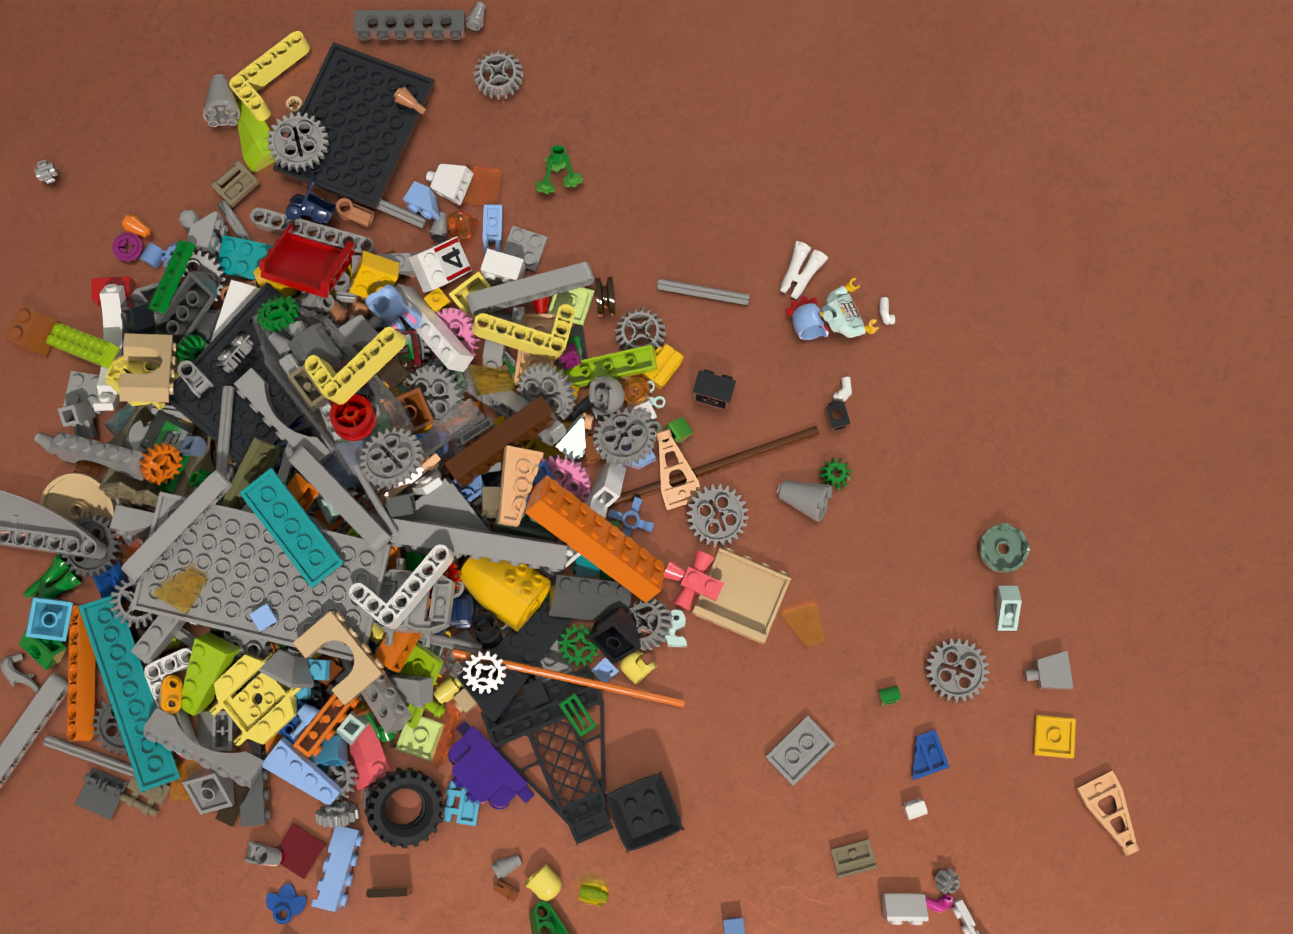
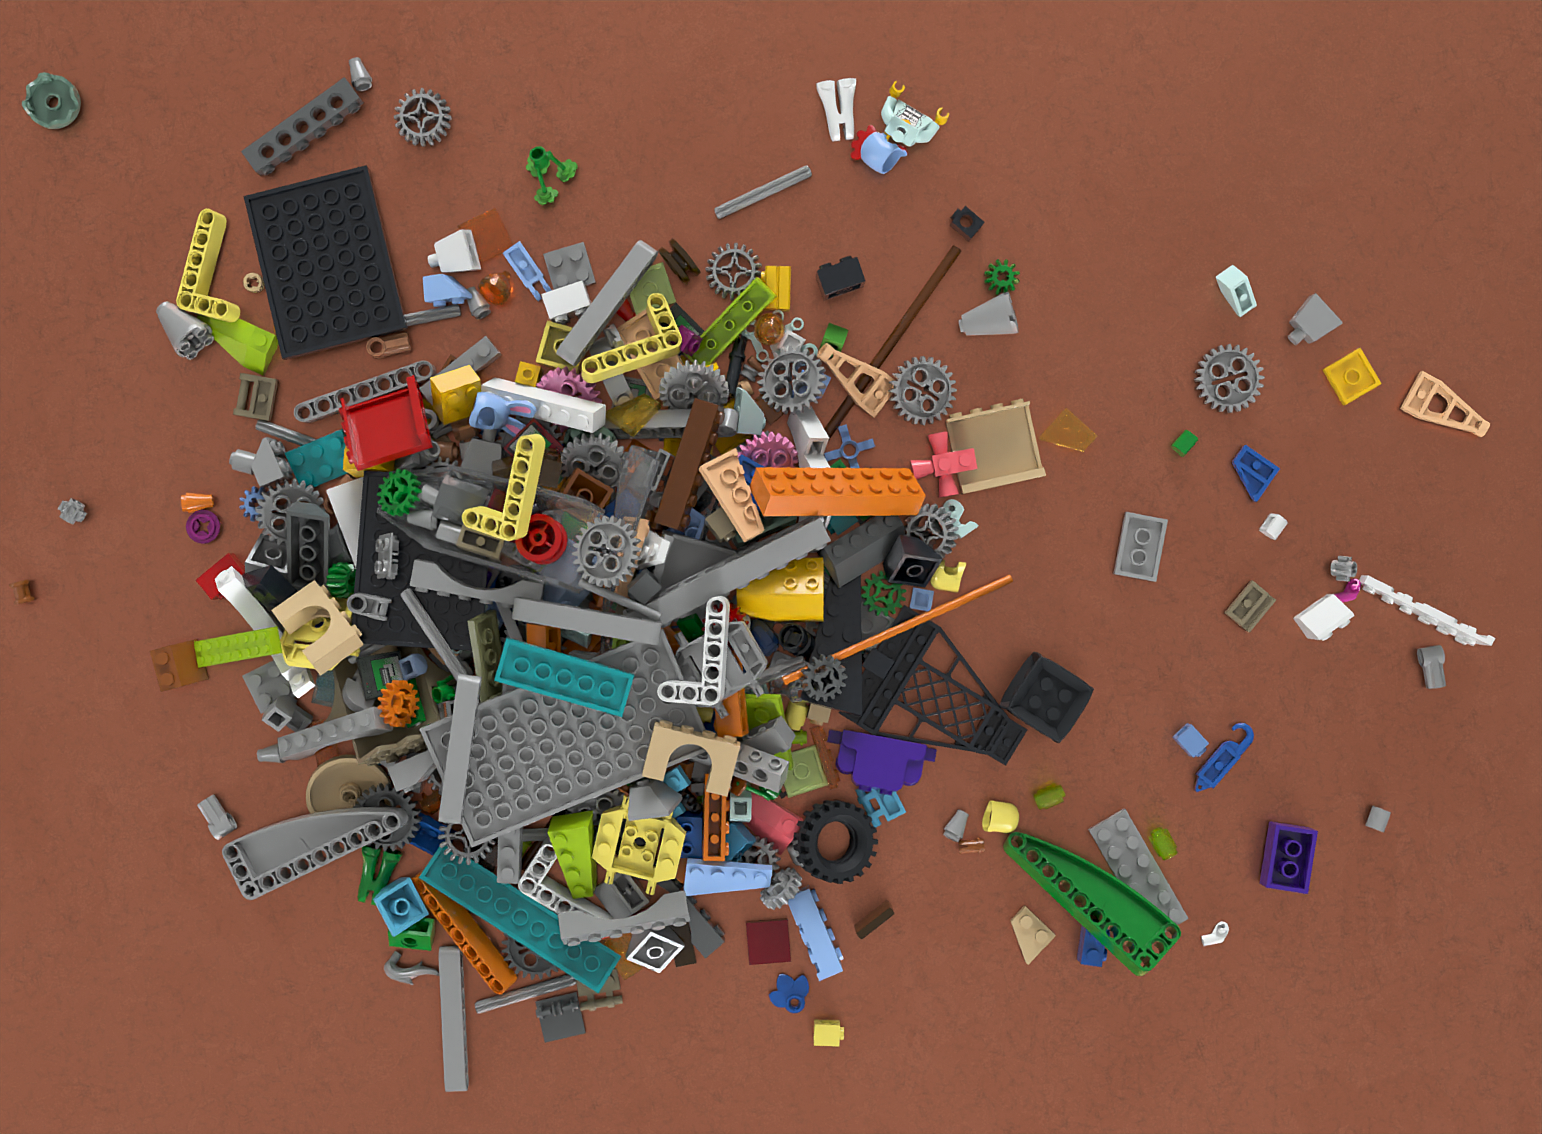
camera: 35 degrees left, 10 degrees up
medium blue brick [139,243,165,269] -> none
green plate [148,240,196,314] -> none
clear yellow wing [153,569,208,614] -> none
light orange plate [159,675,182,715] -> none
light grey piece [243,841,282,866] -> none
light blue tile [249,604,279,632] -> none
light grey gear [267,112,329,172] -> none
dark blue piece [286,176,336,223] -> none
light blue bar [290,704,320,740] -> none
nougat cone [394,87,427,115] -> none
white slope [408,236,472,292] -> none
green tile [559,693,597,737] -> none
light grey cylinder [589,376,625,415] -> none
white arm [833,377,852,403] -> none
white arm [879,297,895,325] -> none
sand green plate [979,523,1030,573] -> none

